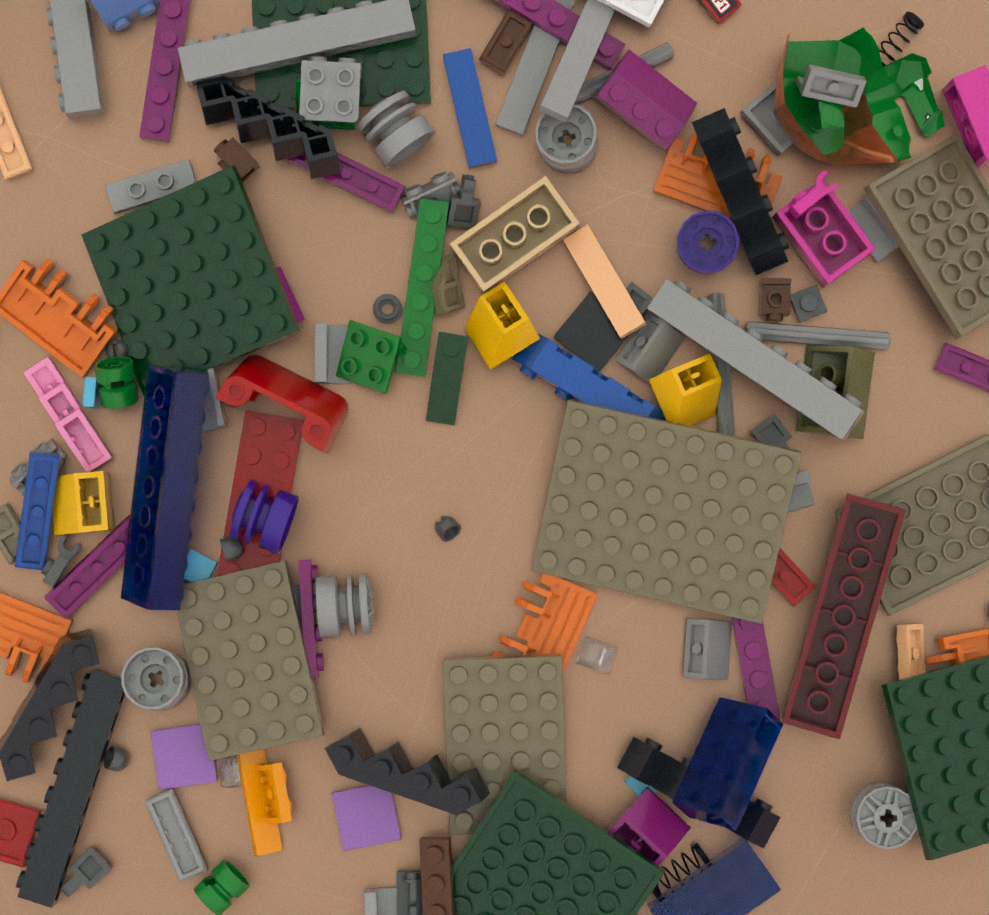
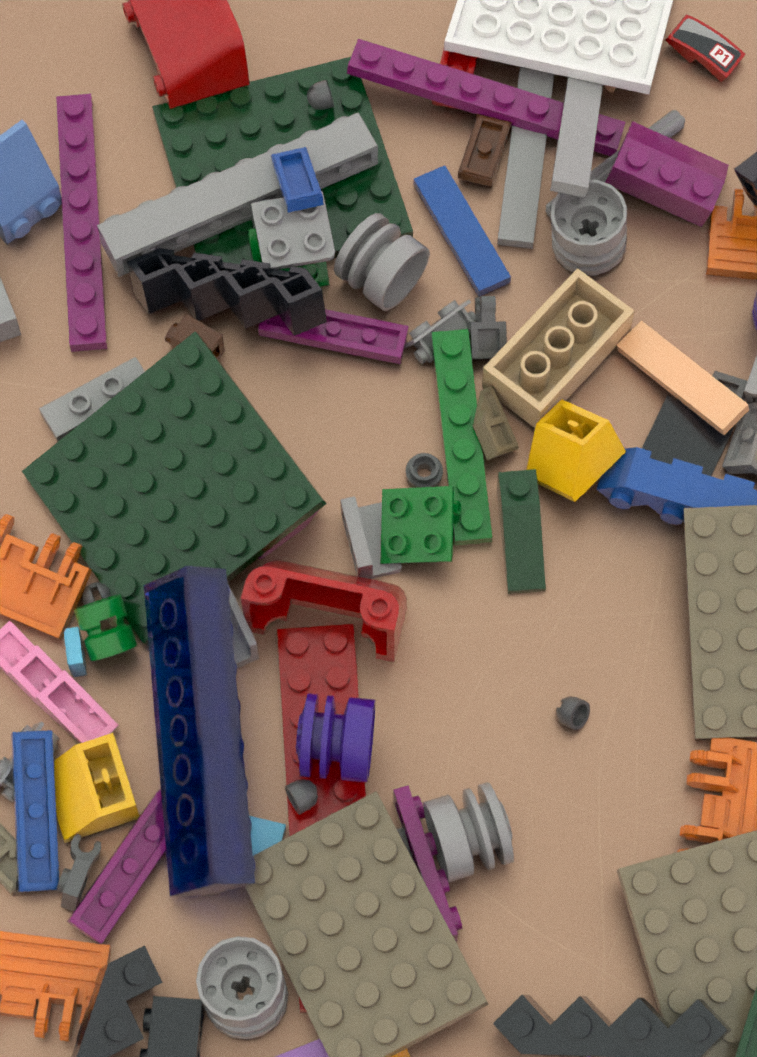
camera: 10 degrees left, 20 degrees down
none -> blue tile [271,147,324,213]

